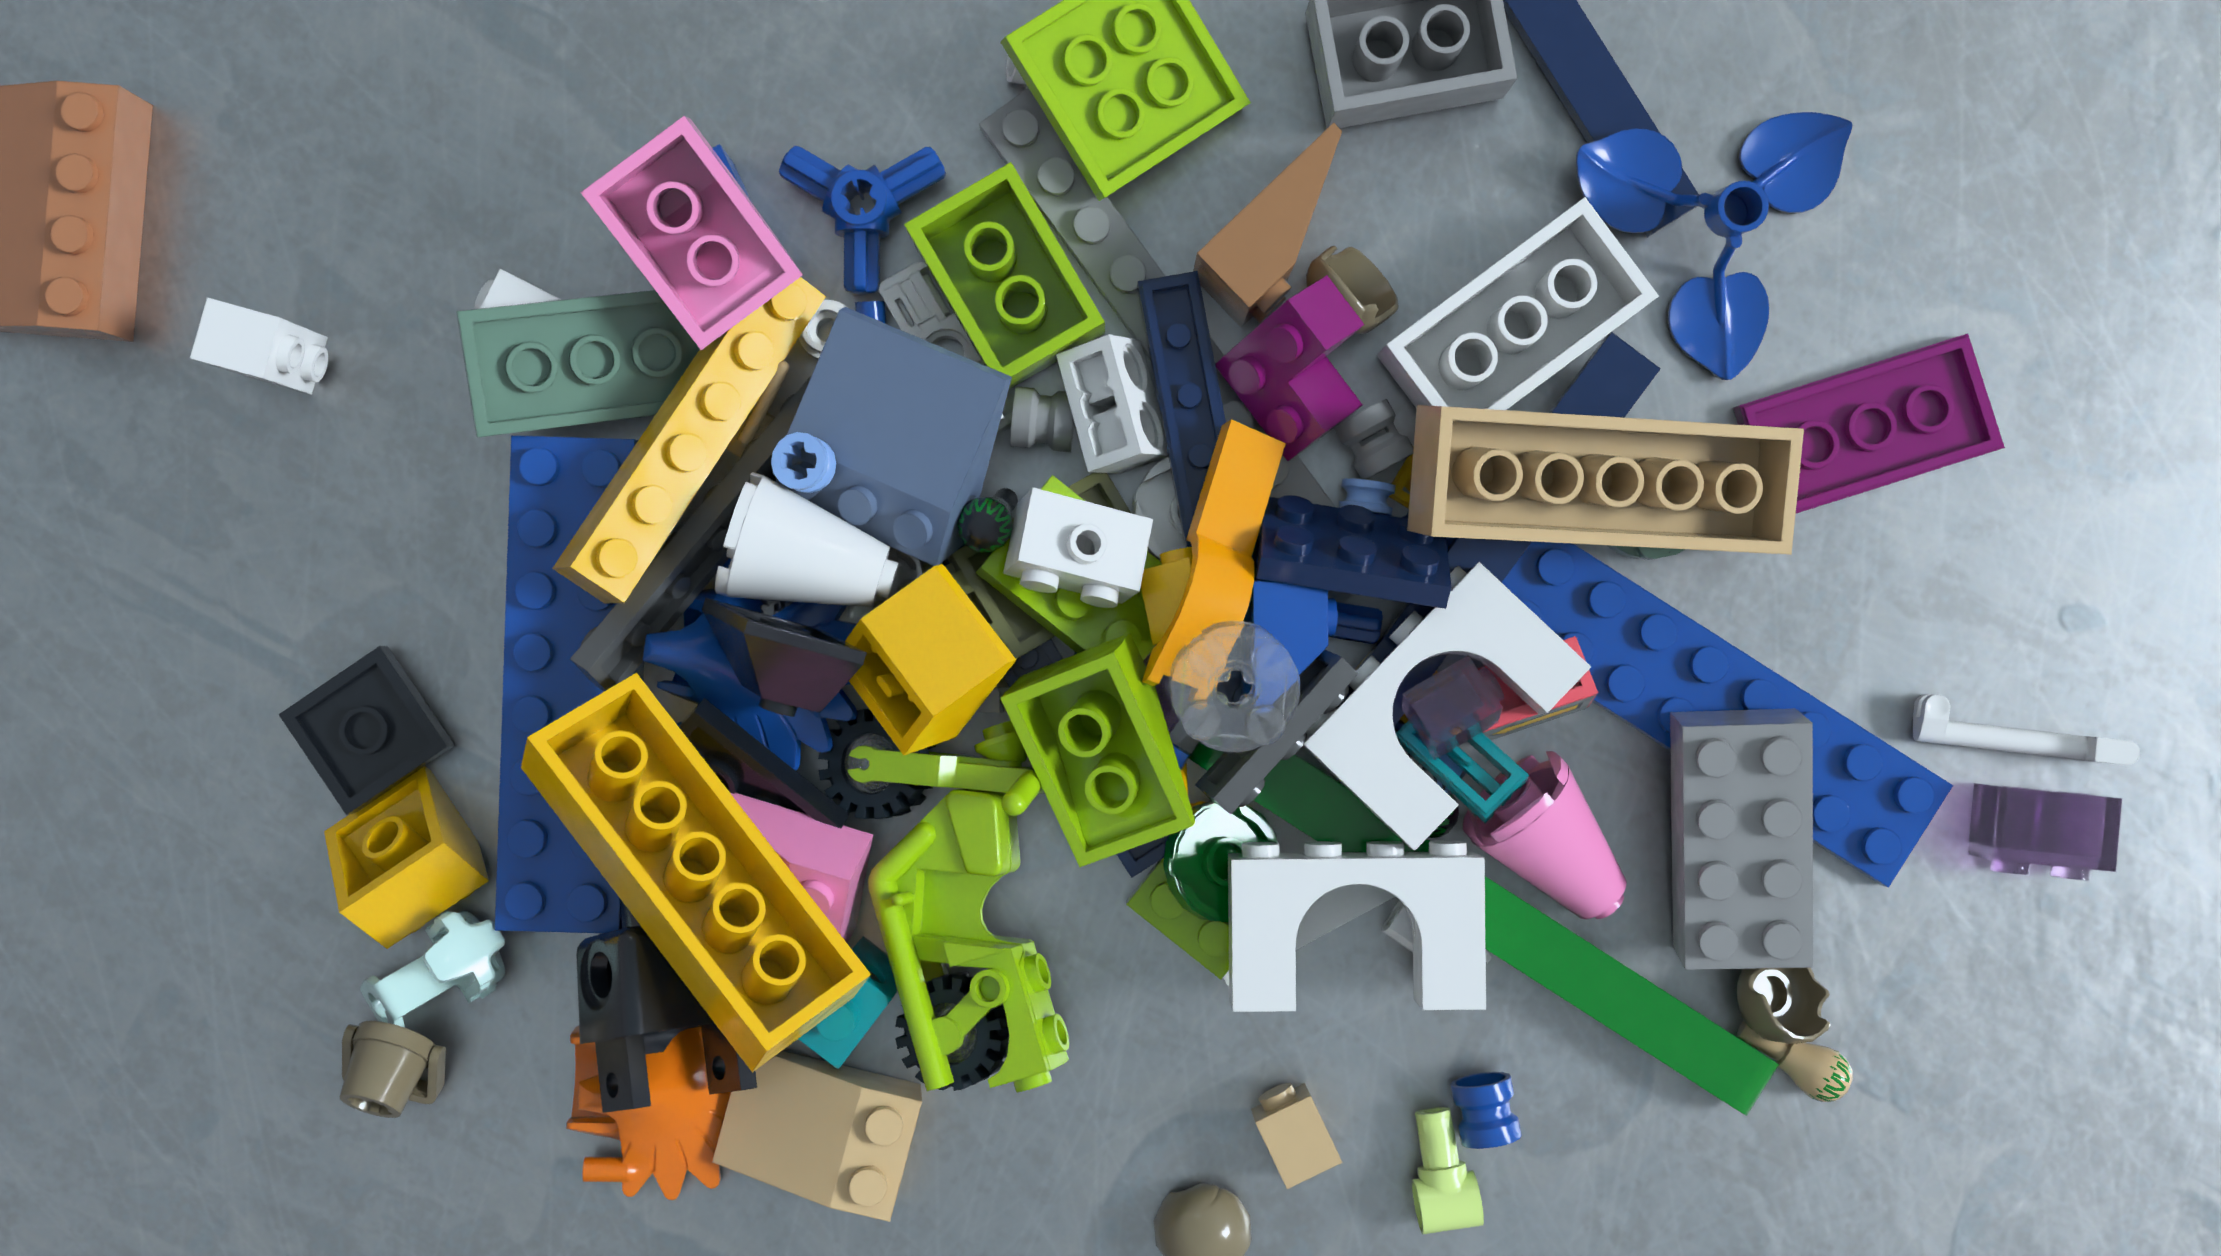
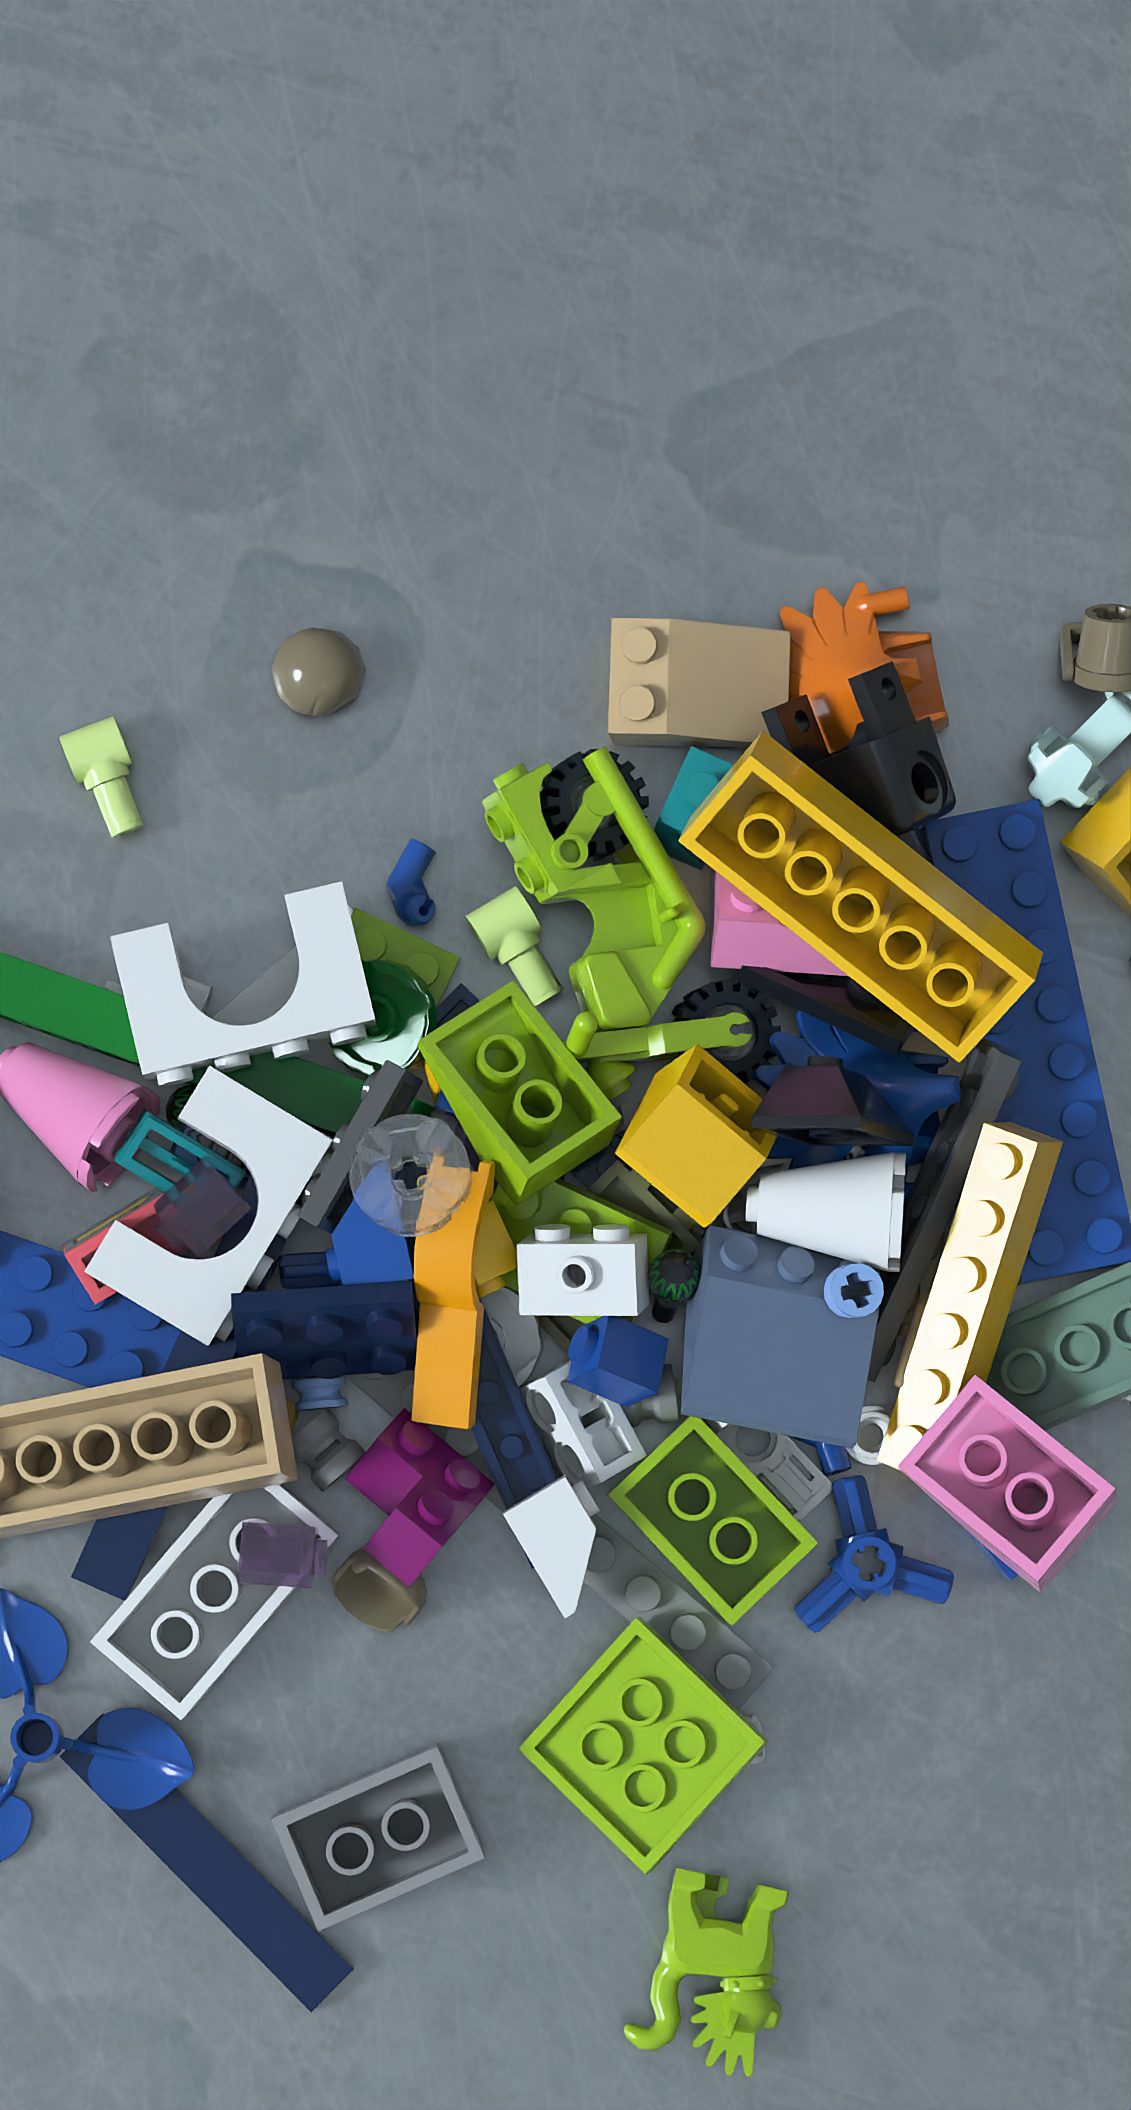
camera: 165 degrees right, 5 degrees down
medium nougat slope [1193,123,1342,328] -> none
tan brick [1251,1083,1343,1189] -> none
blue wheel [1450,1072,1522,1149] -> none
none -> clear purple brick [237,1522,328,1588]
none -> blue arm [386,838,436,926]
none -> yellowish green pin [465,886,563,1007]
none -> white slope [503,1475,600,1618]
none -> blue brick [567,1316,669,1407]

